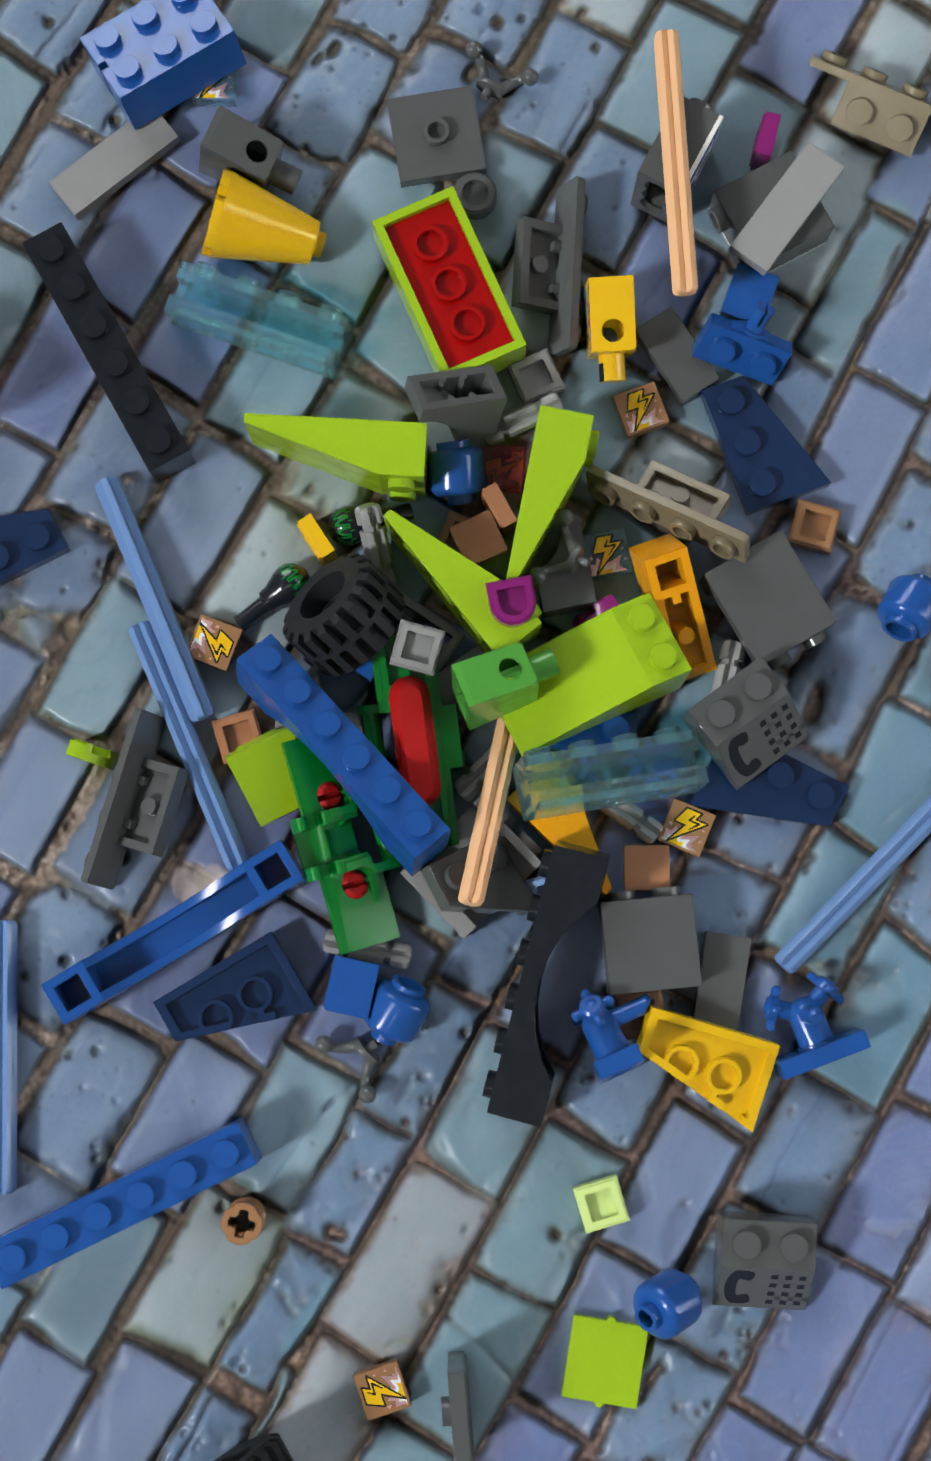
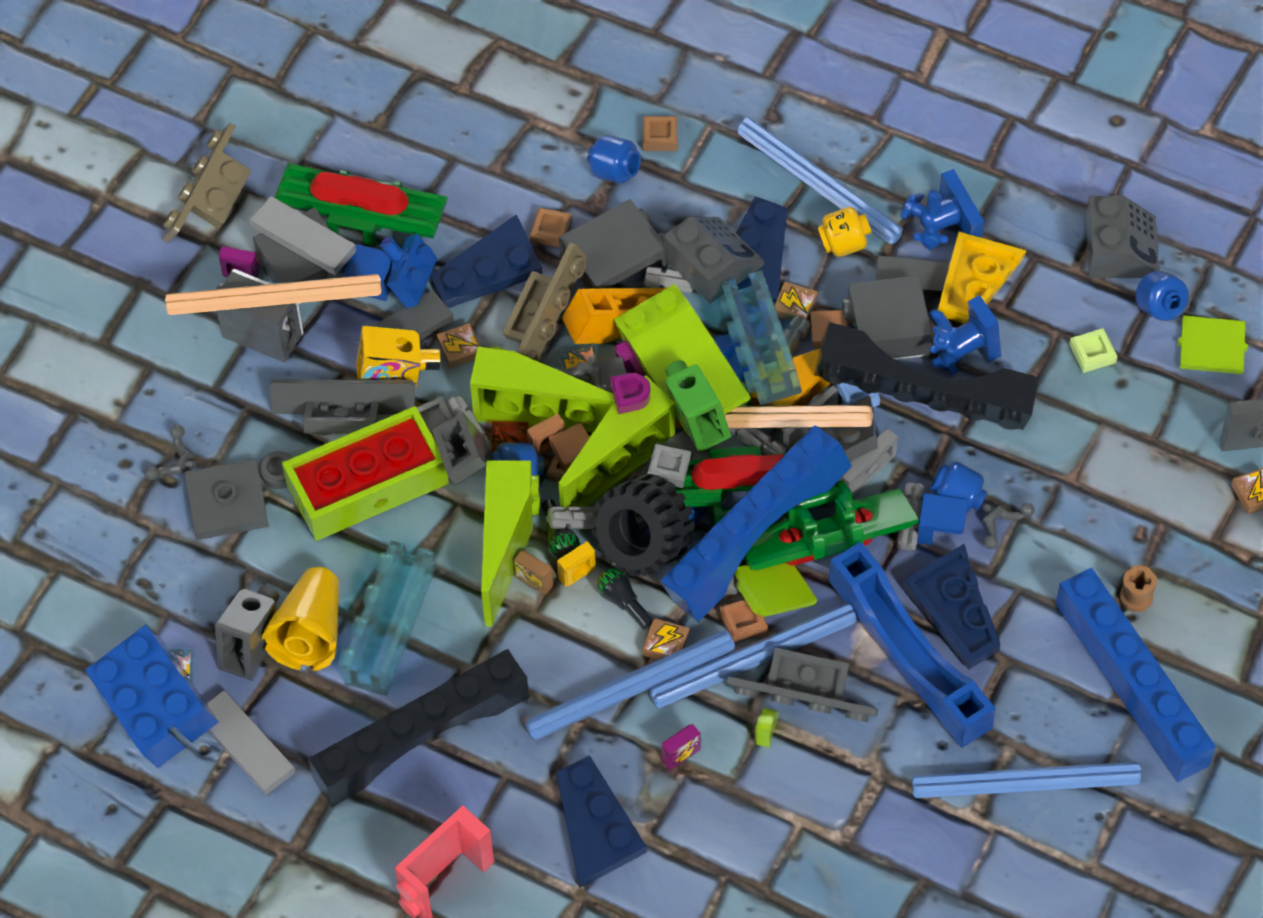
camera: 90 degrees left, 25 degrees down
none -> green piece [274,163,448,247]
none -> medium nougat tile [514,550,553,595]
none -> magenta tile [662,724,701,770]
none -> yellow head [818,206,872,257]

